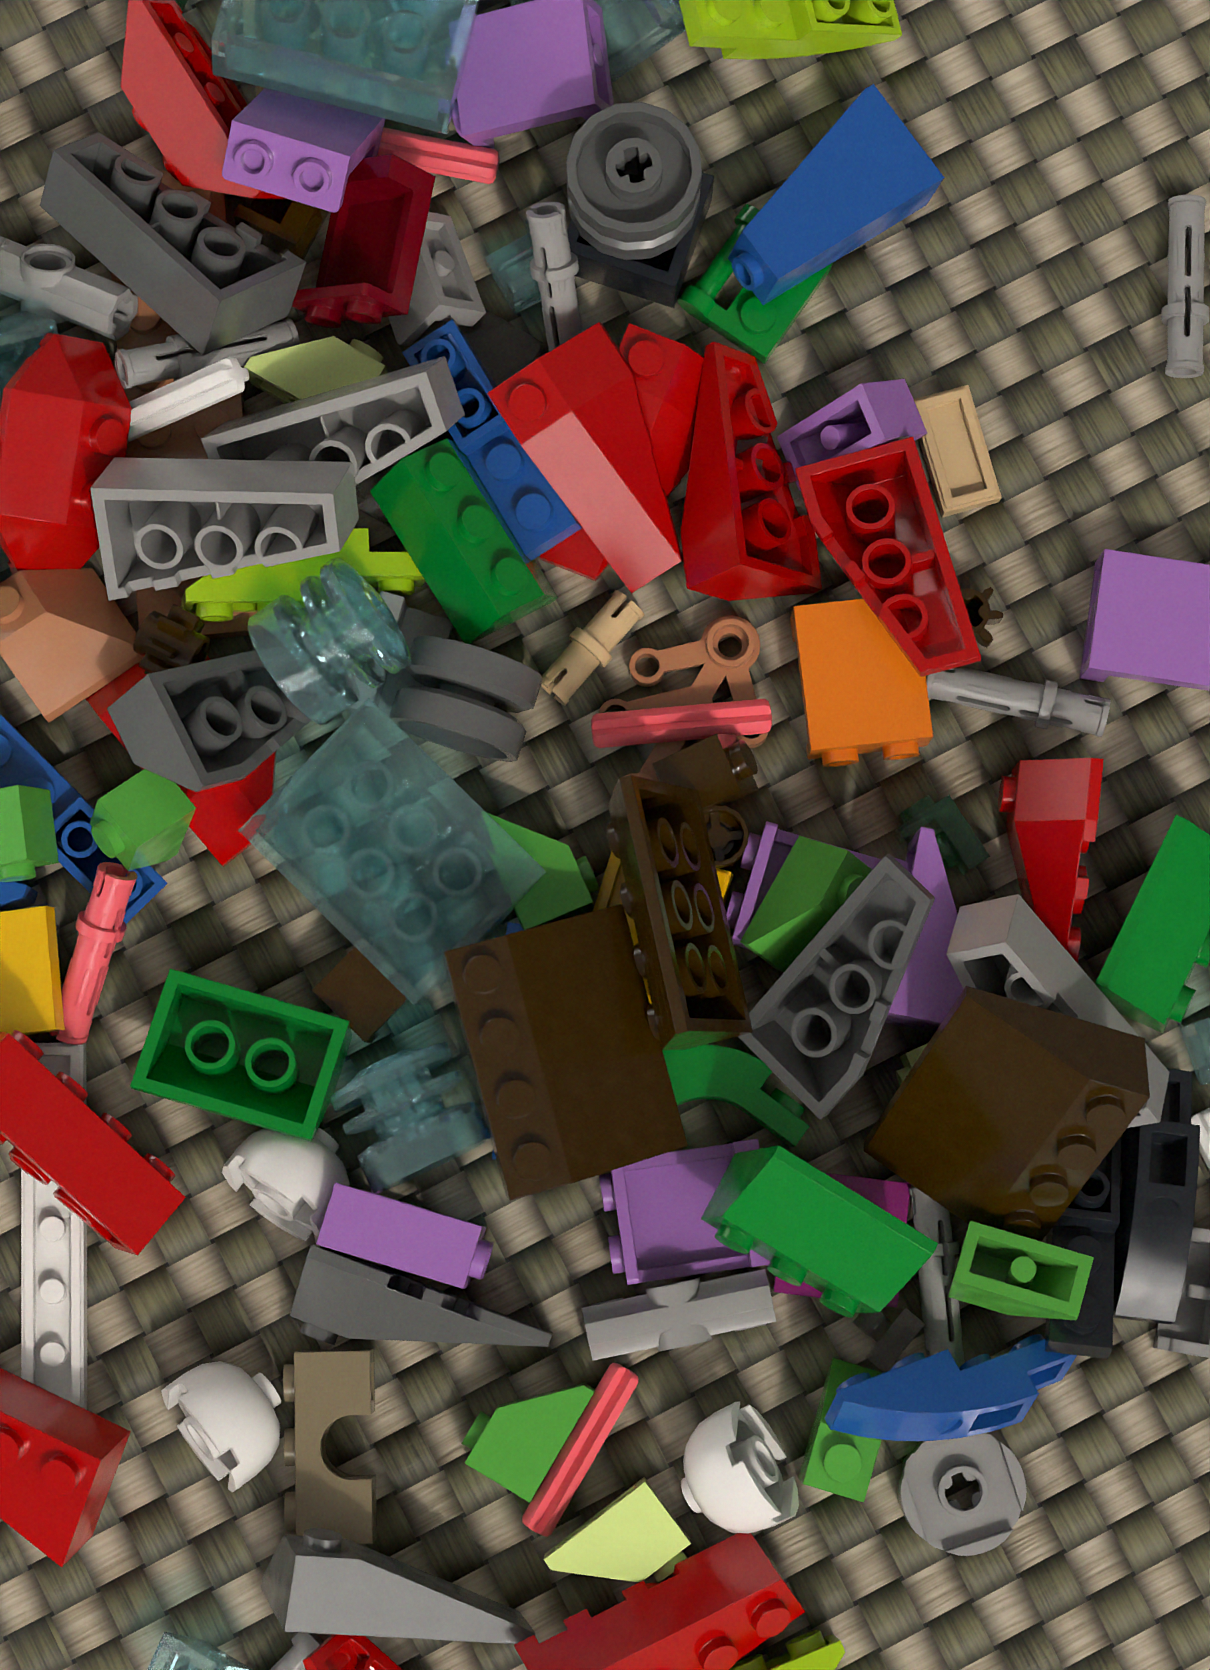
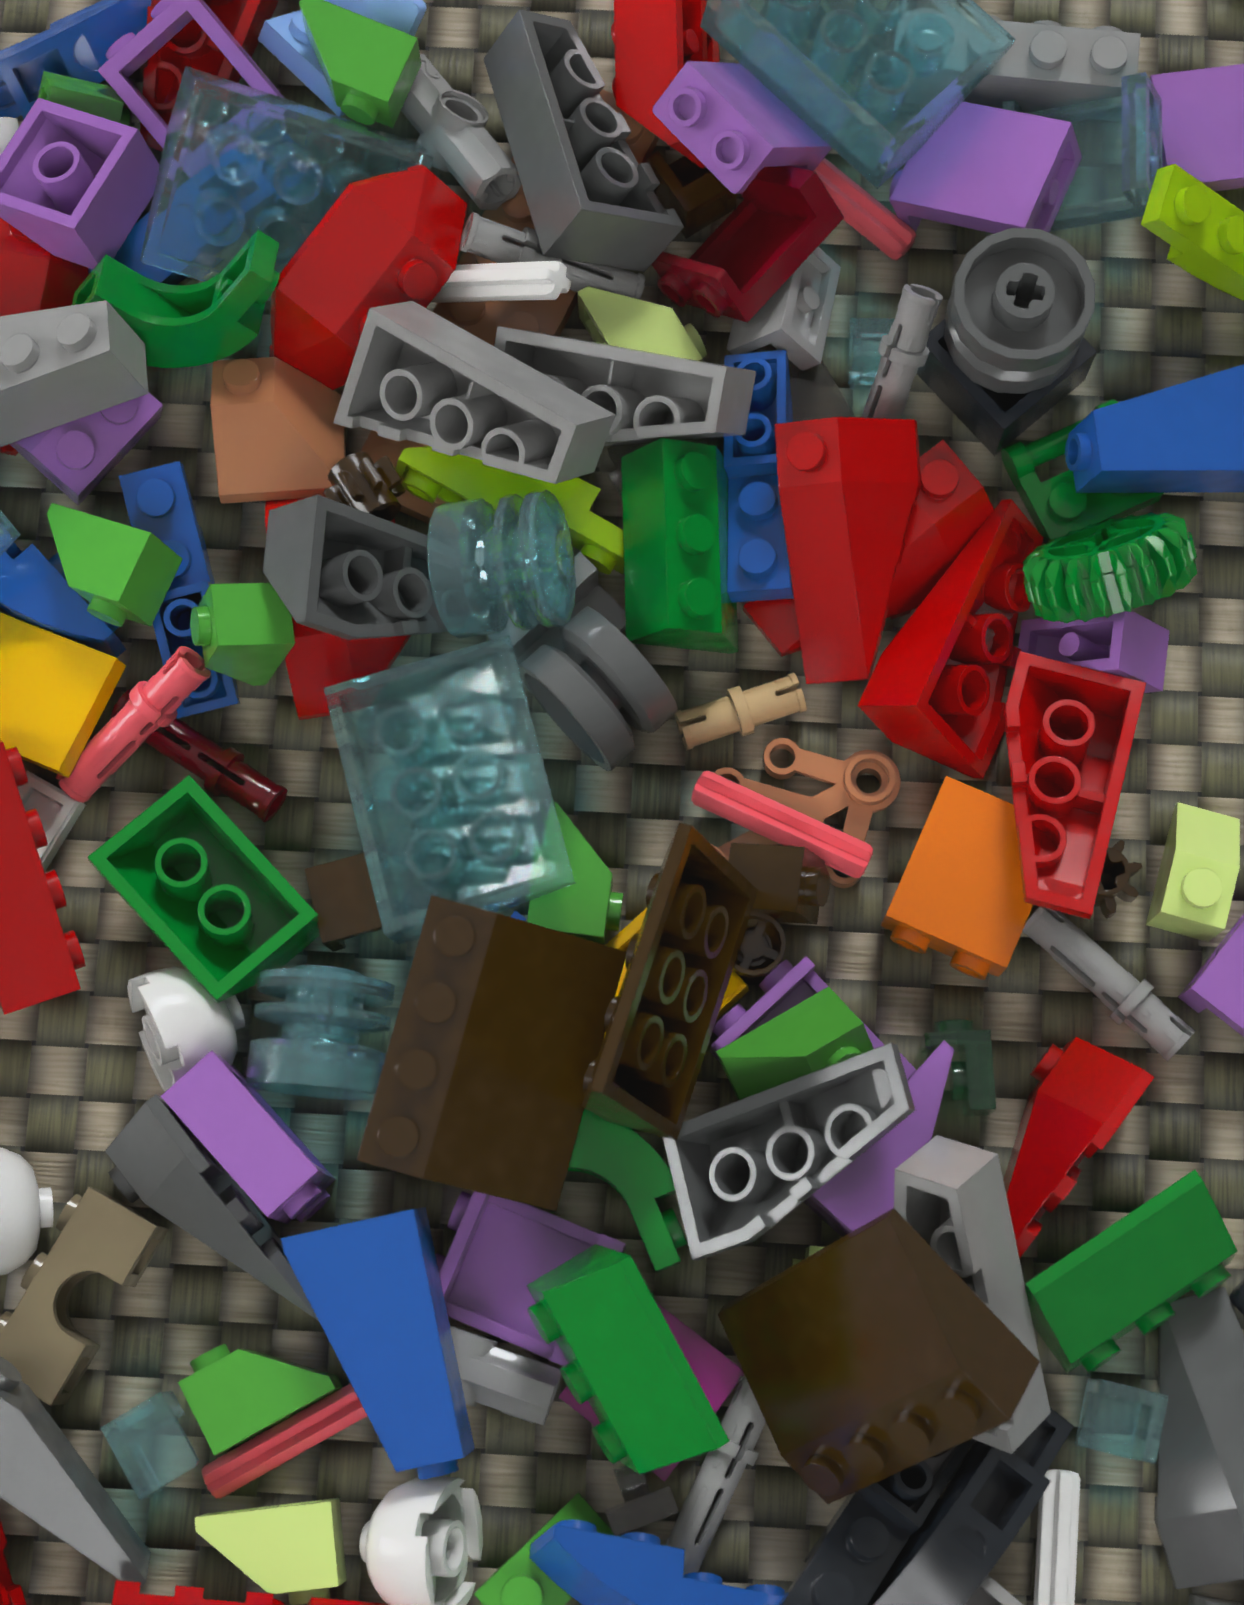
camera: 35 degrees right, 5 degrees down
tan tile [913,385,1002,517] -> none
bright green slope [948,1221,1094,1320] -> none
none -> clear light blue panel [101,1391,199,1500]
none -> dark red pin [110,688,288,822]
none -> blue slope [281,1207,475,1480]
none -> green gear [1023,512,1198,623]
none -> yellowish green slope [1146,802,1240,942]

